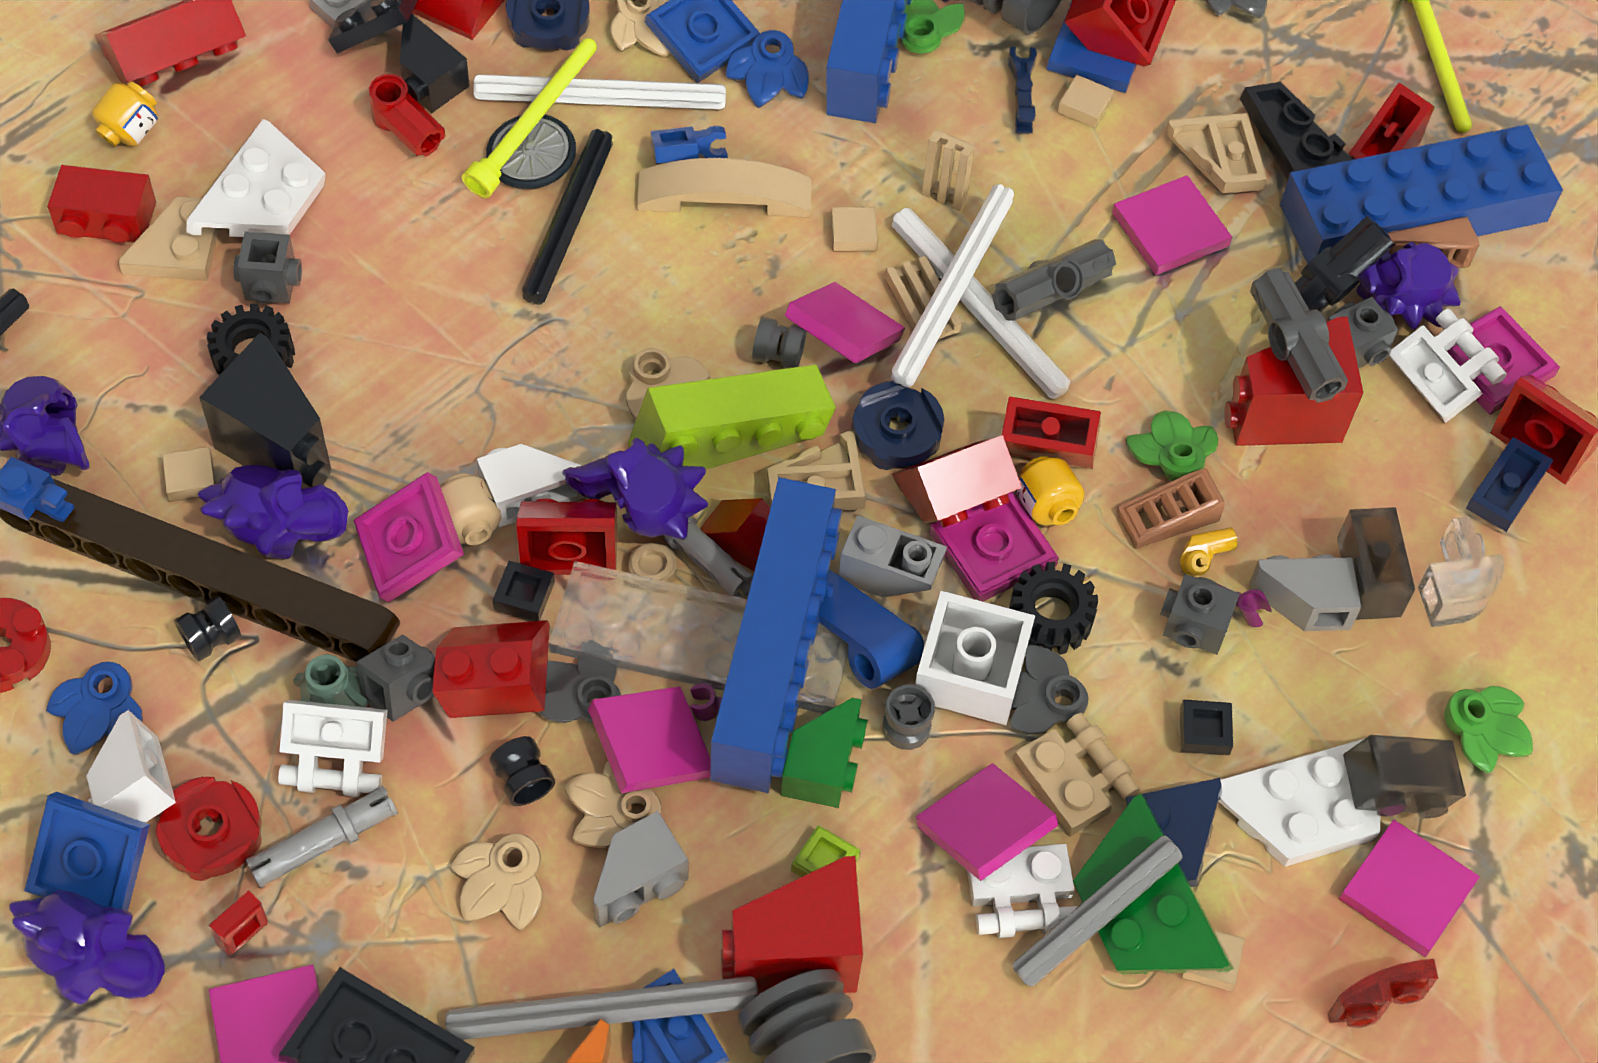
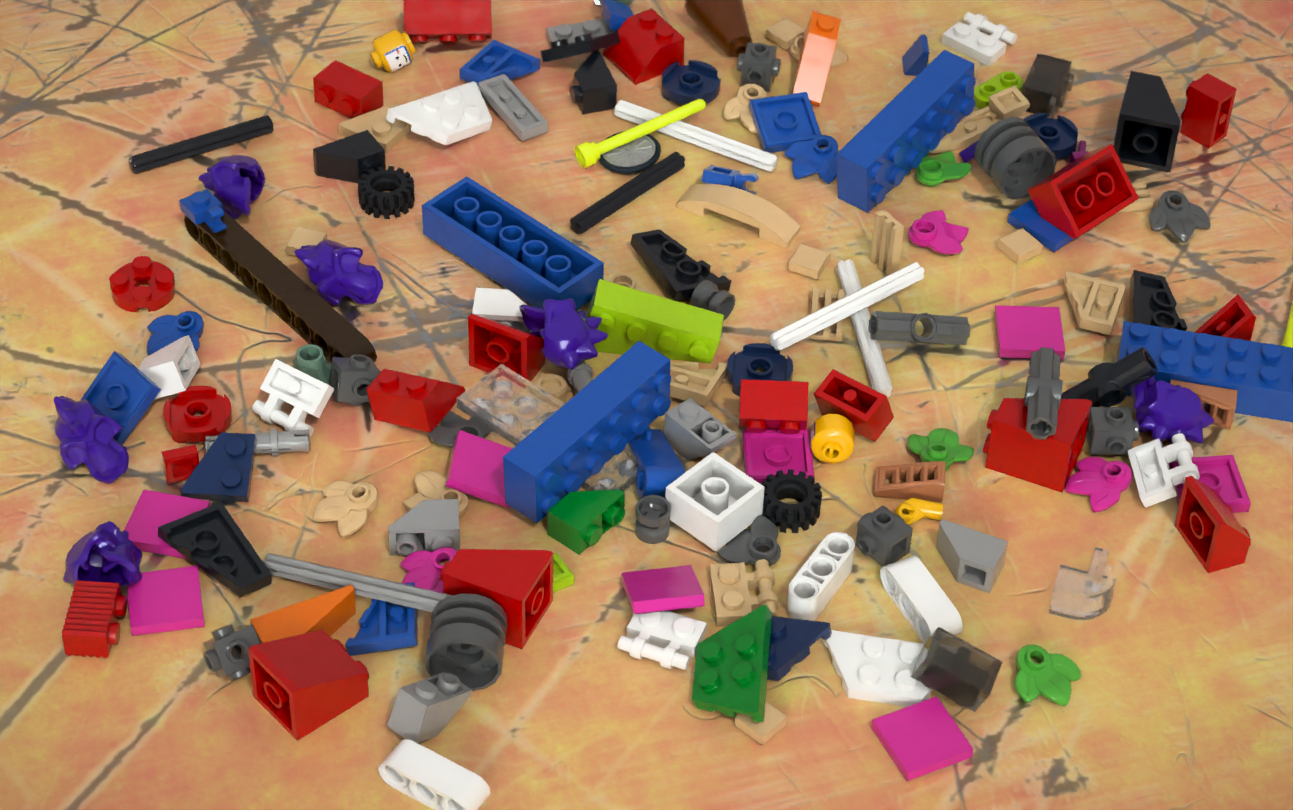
camera: 30 degrees right, 15 degrees down
black wheel [174,596,242,662] -> none
black slope [199,333,331,489] -> none
dark grey brick [233,232,302,304] -> none
dark pink tile [353,472,464,602] -> none
red piece [369,74,445,157] -> none
tan head [440,473,502,545] -> none
black wheel [489,736,556,806] -> none
black plate [493,561,555,621] -> none
dark pink tile [784,282,905,363] -> none
dark blue piece [1008,46,1037,134] -> none
light grey axle [1013,835,1183,987] -> none
black plate [1180,699,1233,755] -> none
magenta hand [1218,584,1272,627] -> none
clear red slope [1327,958,1439,1028] -> none
clear smoke brick [1337,507,1415,620] -> none
dark blue plate [1466,437,1553,532] -> none
none -> dark blue wing [181,432,257,502]
none -> black slope [313,130,386,183]
none -> dark pink plate [400,547,458,593]
none -> blue brick [422,176,604,310]
none -> blue wing [460,40,540,86]
none -> light grey plate [479,74,548,141]
none -> black wing [630,229,731,301]
none -> white beam [787,532,855,621]
none -> white beam [880,556,963,645]
none -> dark pink plate [908,211,969,254]
none -> dark pink plate [1065,457,1132,513]

